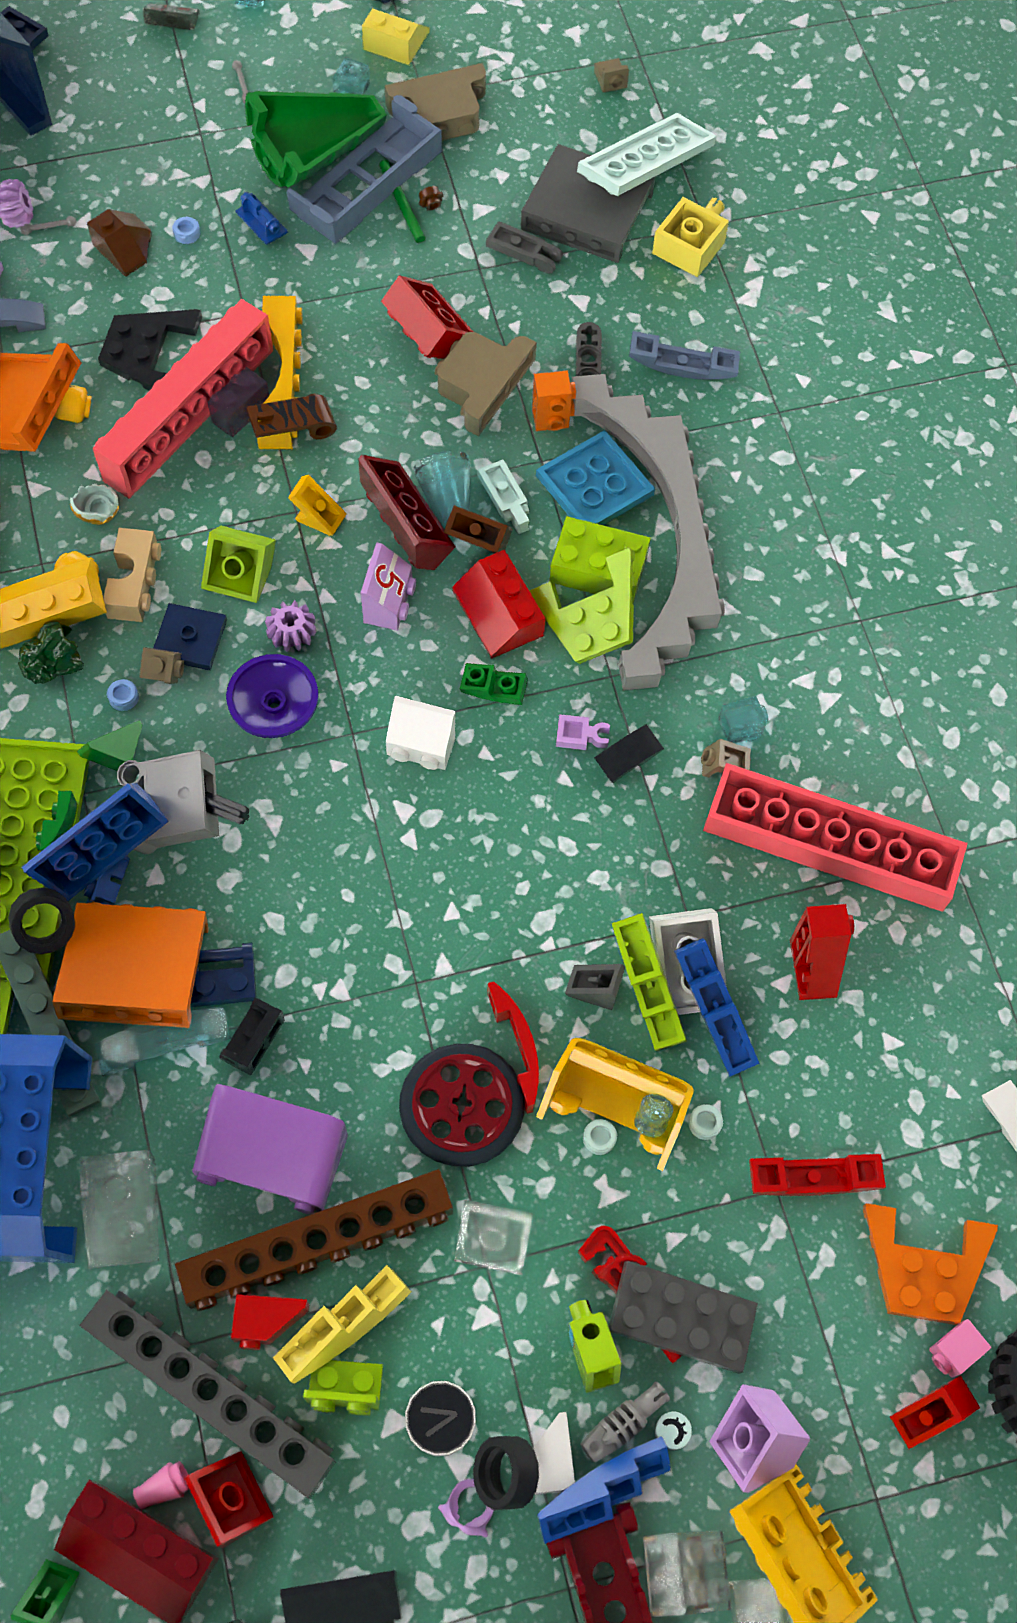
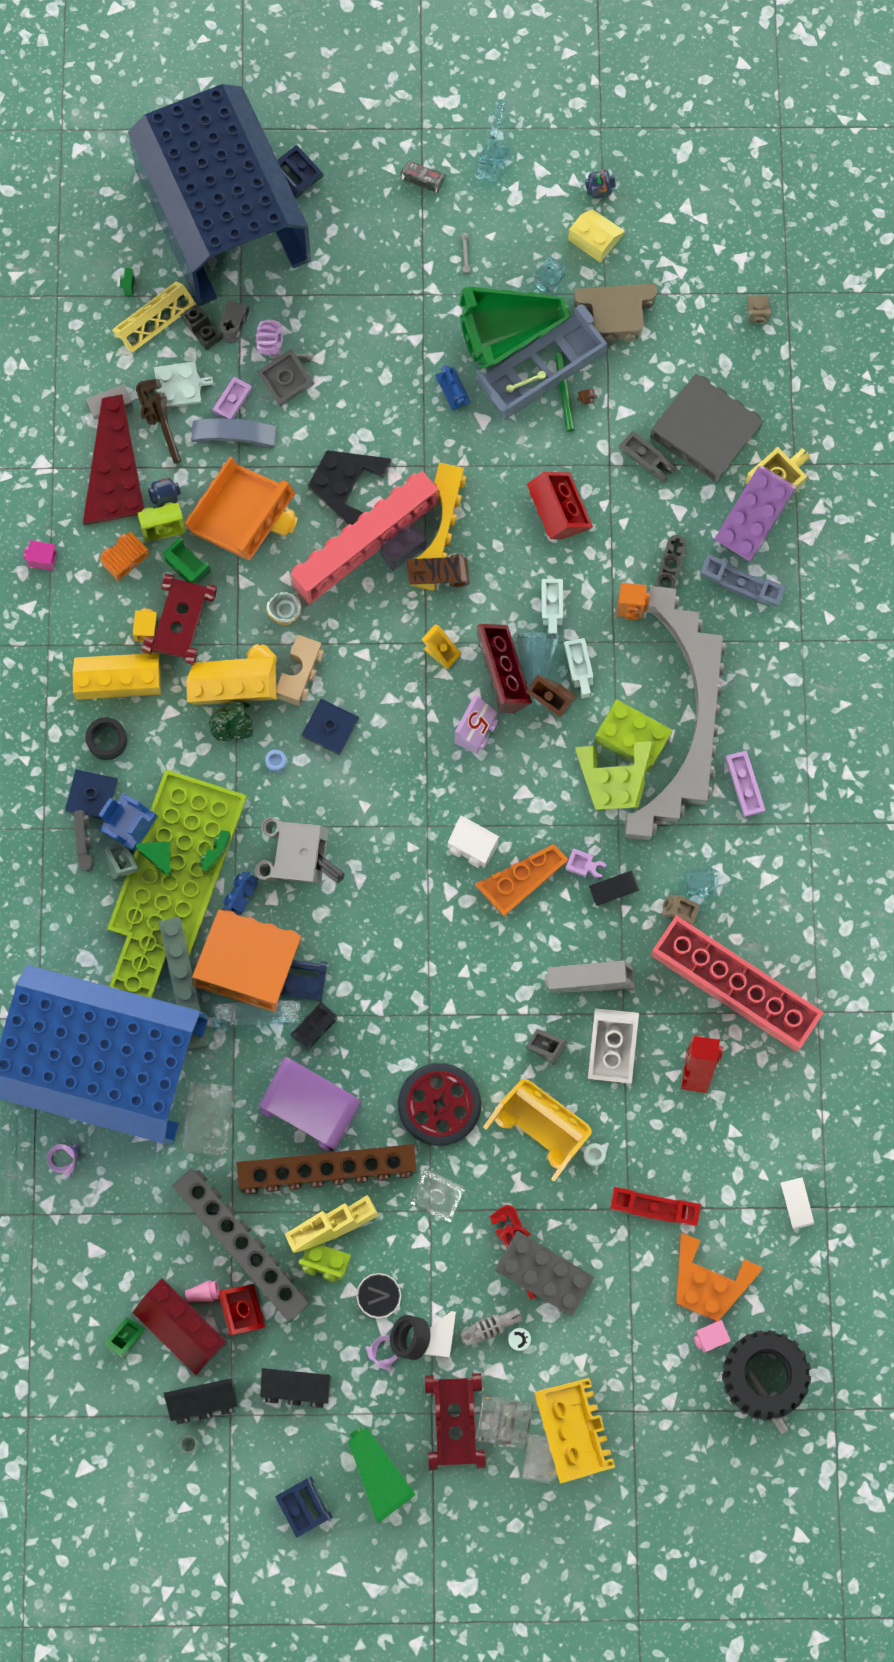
camera: 15 degrees right, 10 degrees up
black tyre [8,887,75,954] -> none
blue slope [21,783,169,901] -> none
green slope [77,720,143,771] -> none
reddish brown slope [87,209,152,277] -> none
dark tan bracket [139,647,184,684] -> none
light blue tile [172,217,200,244] -> none
lime slope [201,526,276,603] -> none
dark purple dish [226,654,319,738] -> none
red slope [231,1294,309,1350] -> none
lavender gear [265,600,316,652] -> none
dark tan brick [435,332,537,436] -> none
red slope [452,549,545,659] -> none
green slope [460,663,528,705] -> none
red slope [487,981,539,1114] -> none
dark azure plate [536,430,655,525] -> none
blue slope [537,1436,671,1543] -> none
lime torso [569,1300,621,1393] -> none
light aqua plate [577,113,716,196] -> none
light aqua tile [583,1119,617,1155] -> none
lime slope [611,913,687,1051] -> none
clear light blue wheel [634,1094,673,1137] -> none
blue slope [674,938,760,1076] -> none
lavender slope [709,1384,811,1493] -> none
red slope [890,1375,980,1449] -> none
none -> dark grey plate [257,349,314,407]
none -> orange wing [475,844,568,917]
none -> yellowish green hinge [506,371,546,393]
none -> light aqua hinge [541,579,563,638]
none -> light grey slope [545,960,635,993]
none -> medium lavender brick [714,465,797,561]
none -> lavender plate [725,750,765,818]

